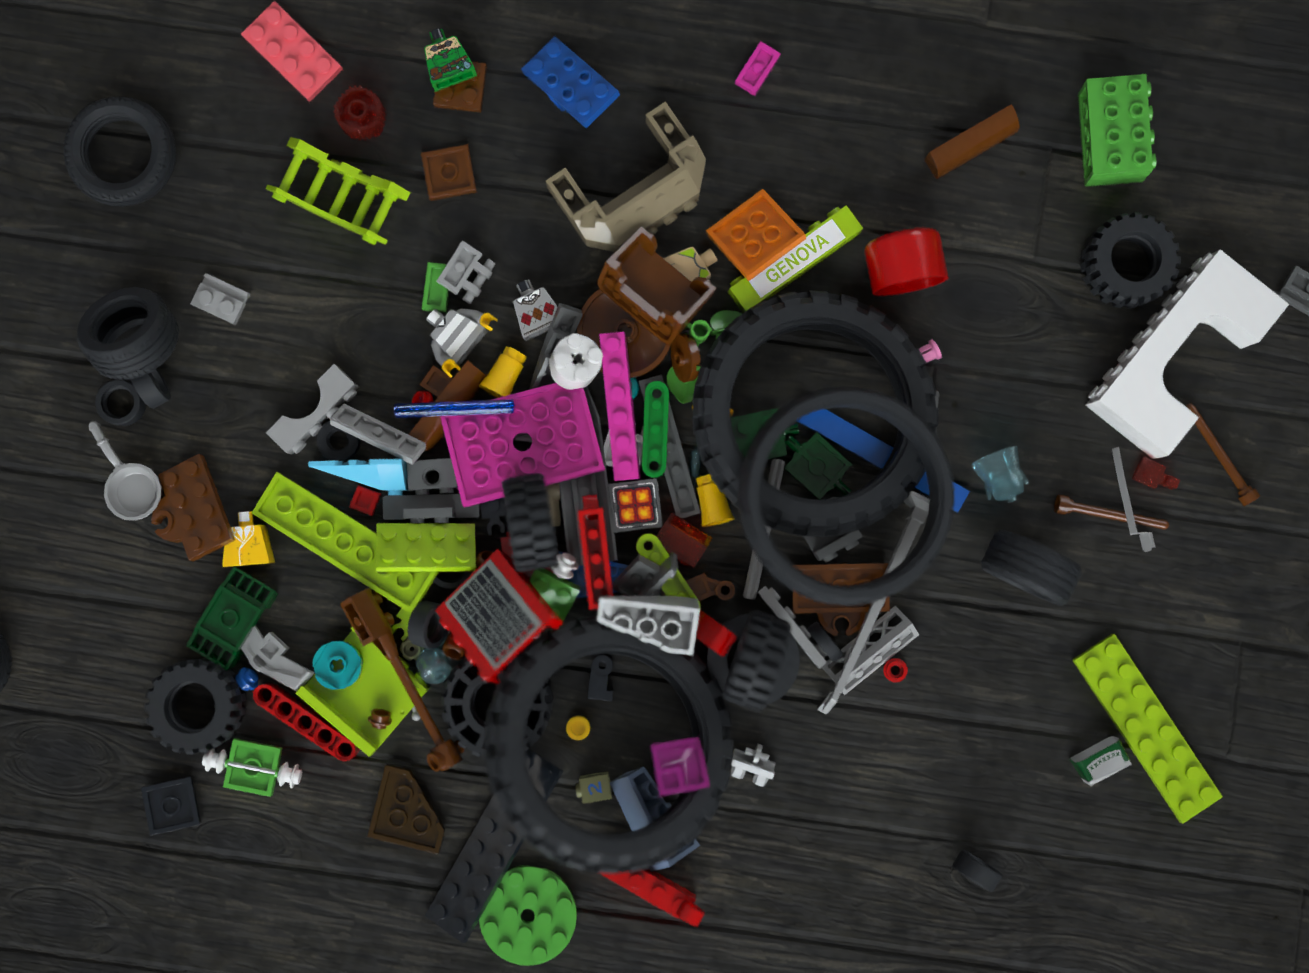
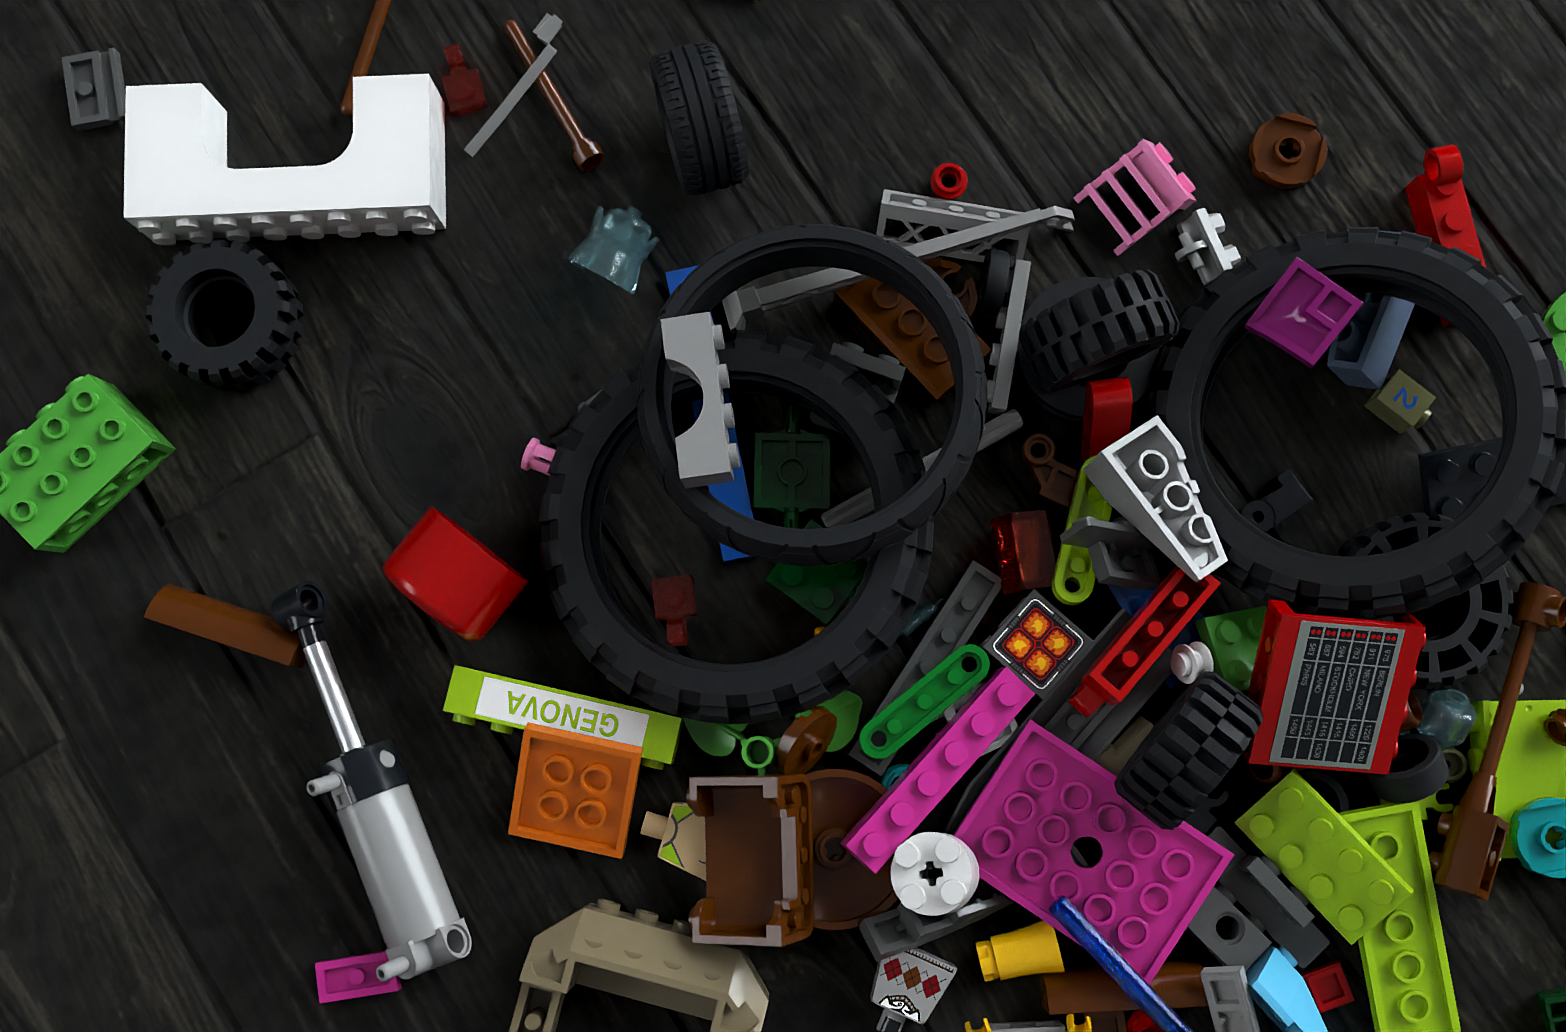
camera: 125 degrees left, 5 degrees down
yellow tile [566,715,590,740] -> none
yellow plant [696,474,734,527] -> none
none -> light grey piece [271,581,472,982]
none -> clear red plate [652,574,697,647]
none -> light grey arch [660,312,740,489]
none -> bright pink plate [1073,139,1197,256]
none -> reddish brown plate [1249,113,1327,189]

